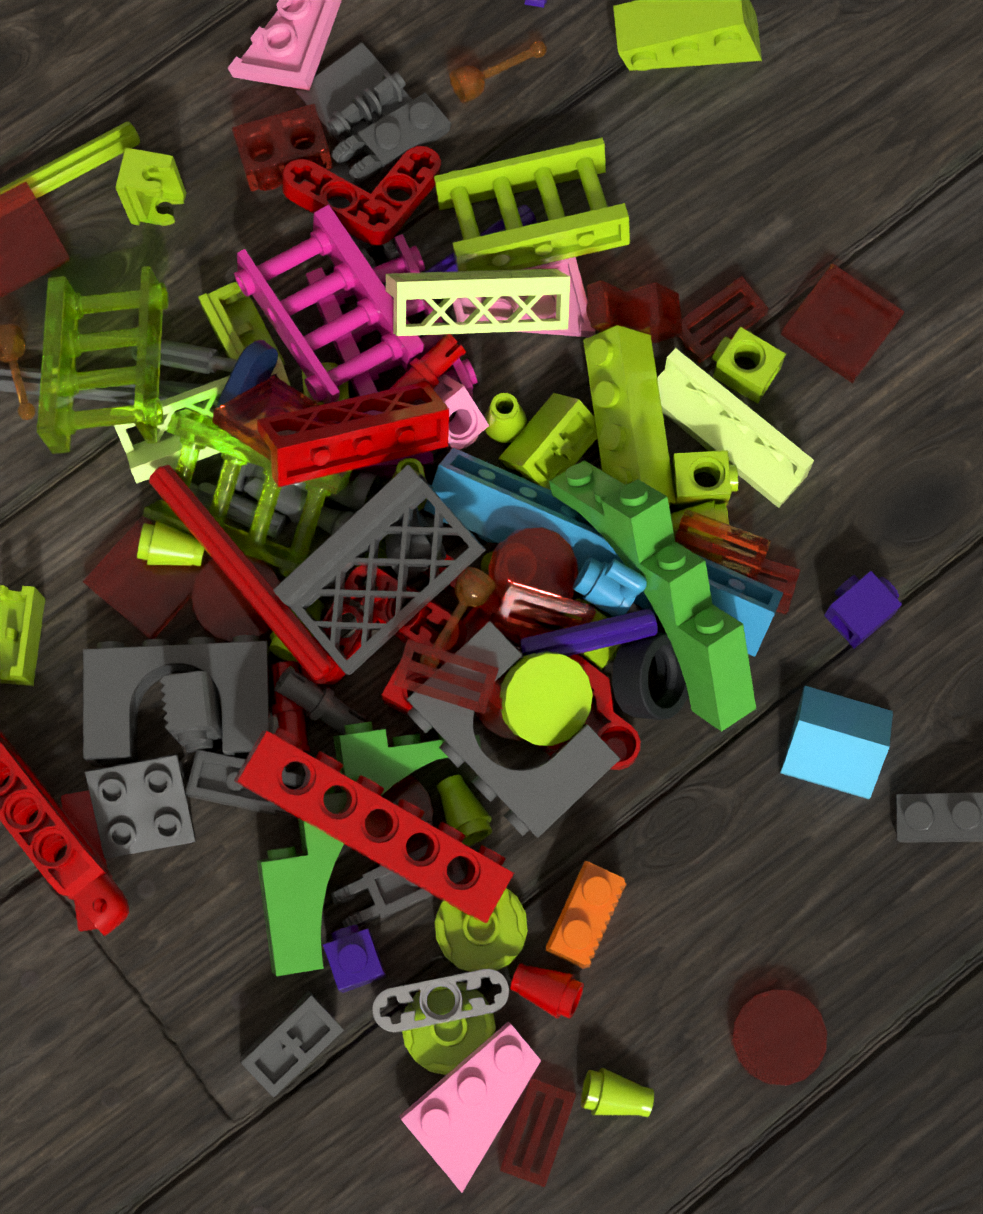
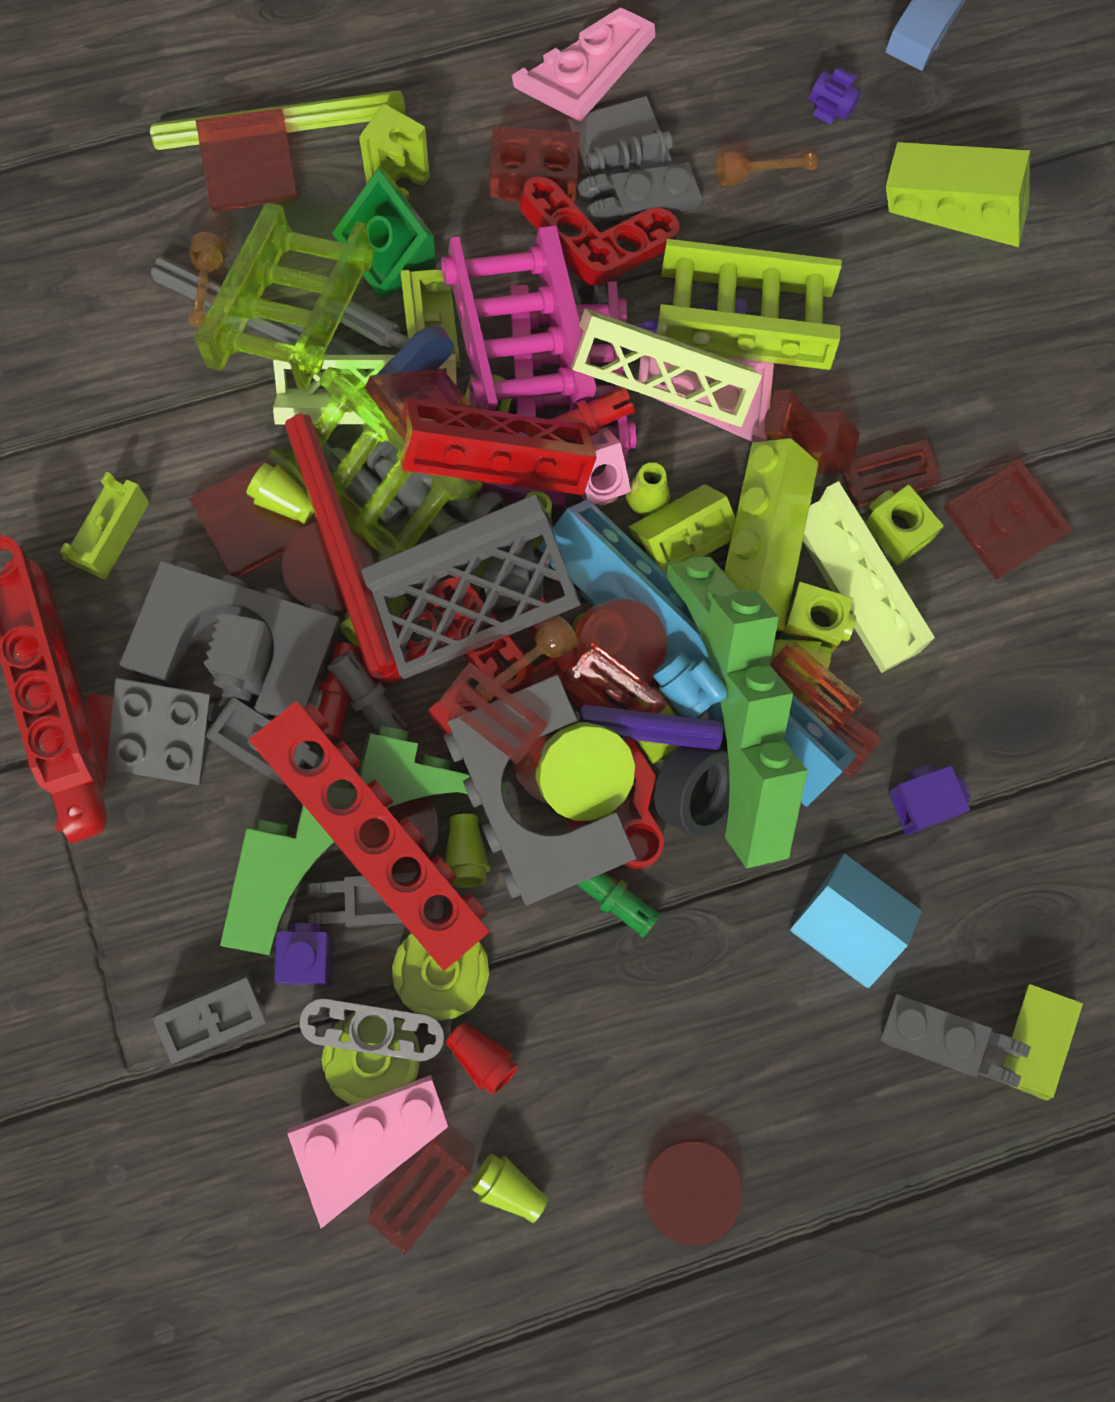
camera: 10 degrees right, 0 degrees up
orange brick [545,861,626,969] -> none
none -> green slope [332,168,436,298]
none -> green pin [577,872,661,938]

